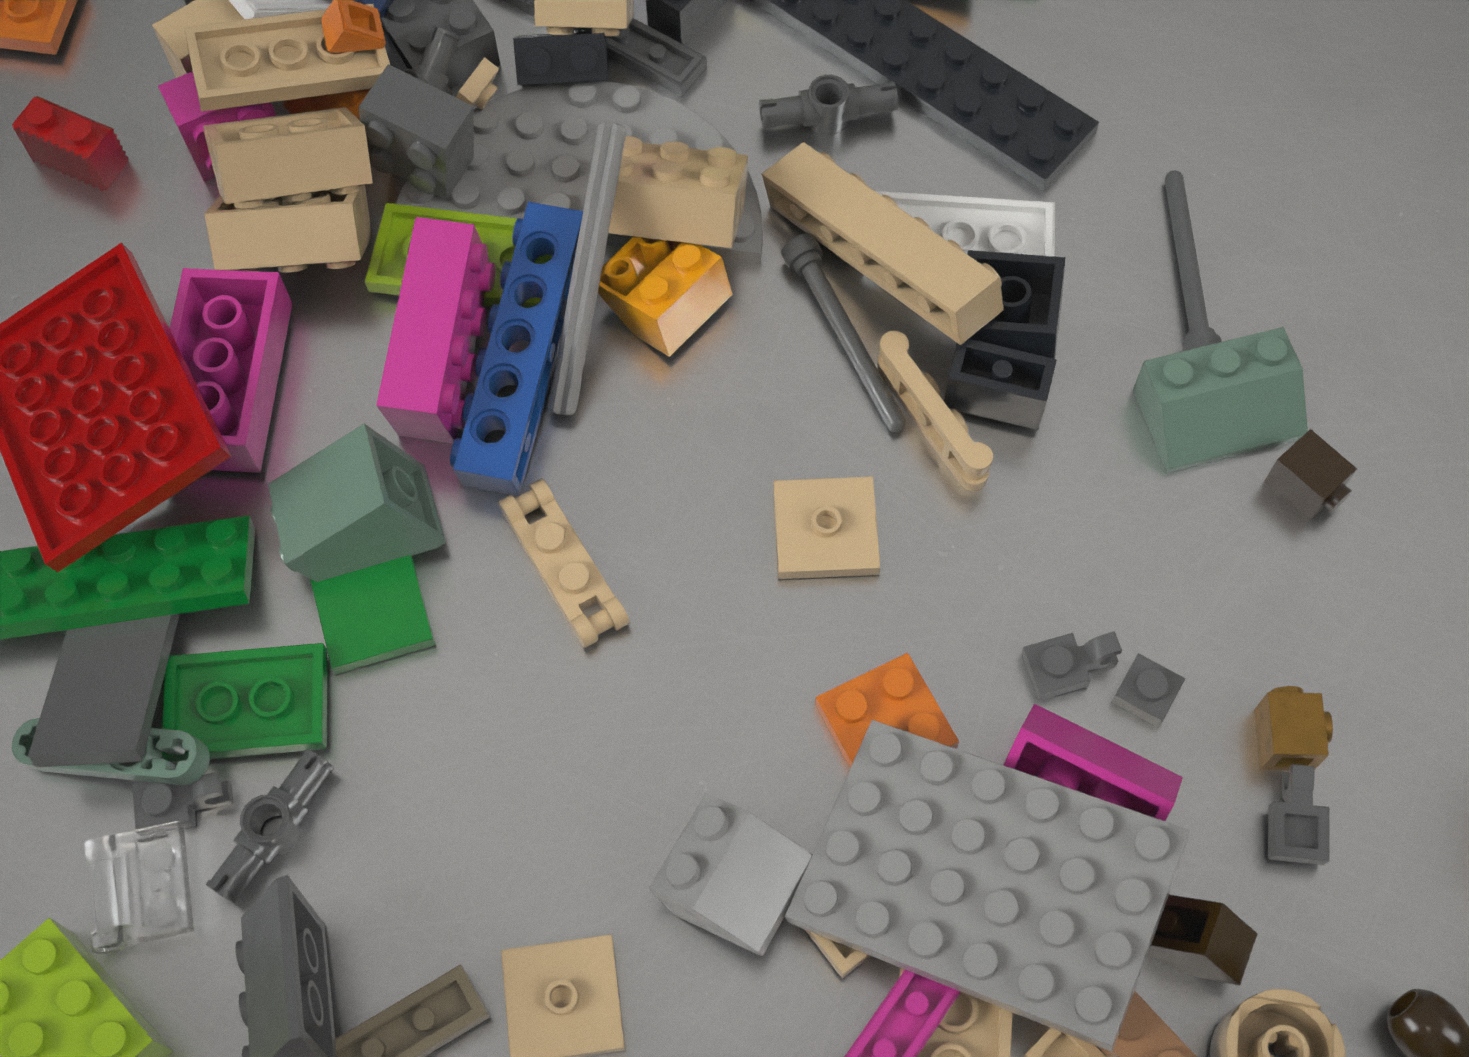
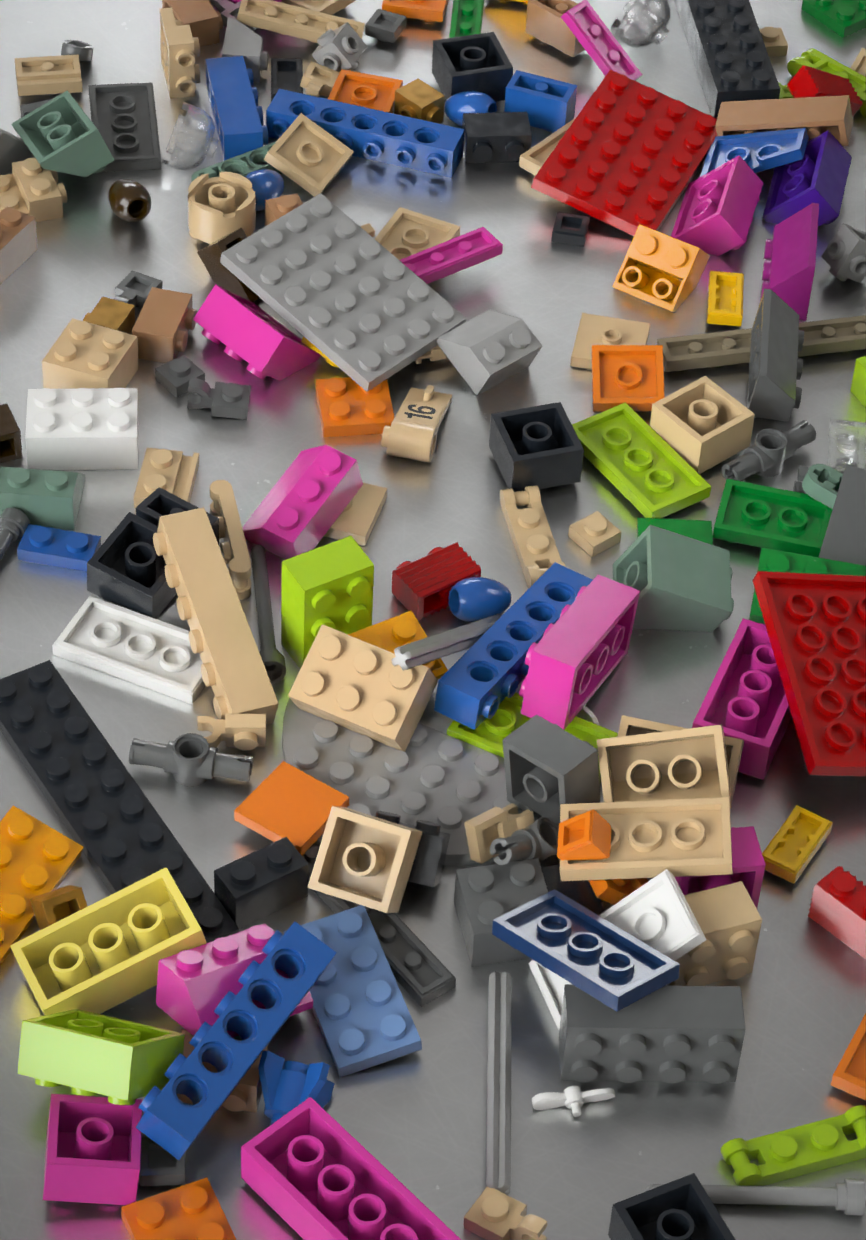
camera: 165 degrees left, 20 degrees down
none -> blue plate [17,524,101,572]
none -> white brick [25,388,139,470]
none -> tan brick [42,318,139,389]
none -> medium nougat brick [132,287,197,363]
none -> tan plate [134,448,199,508]
none -> tan plate [197,714,266,750]
none -> orange tile [234,761,349,855]
none -> dark pink slope [242,445,363,560]
none -> lime brick [281,536,374,669]
none -> tan door [381,385,452,463]
none -> red brick [391,542,481,621]
none -> blue animal [449,577,512,622]
none -> black brick [489,402,584,492]
none -> tan plate [568,511,621,557]
none -> lime plate [572,402,711,519]
none -> orange plate [591,345,665,412]
none -> tan brick [650,376,755,474]
none -> yellow plate [762,805,833,884]

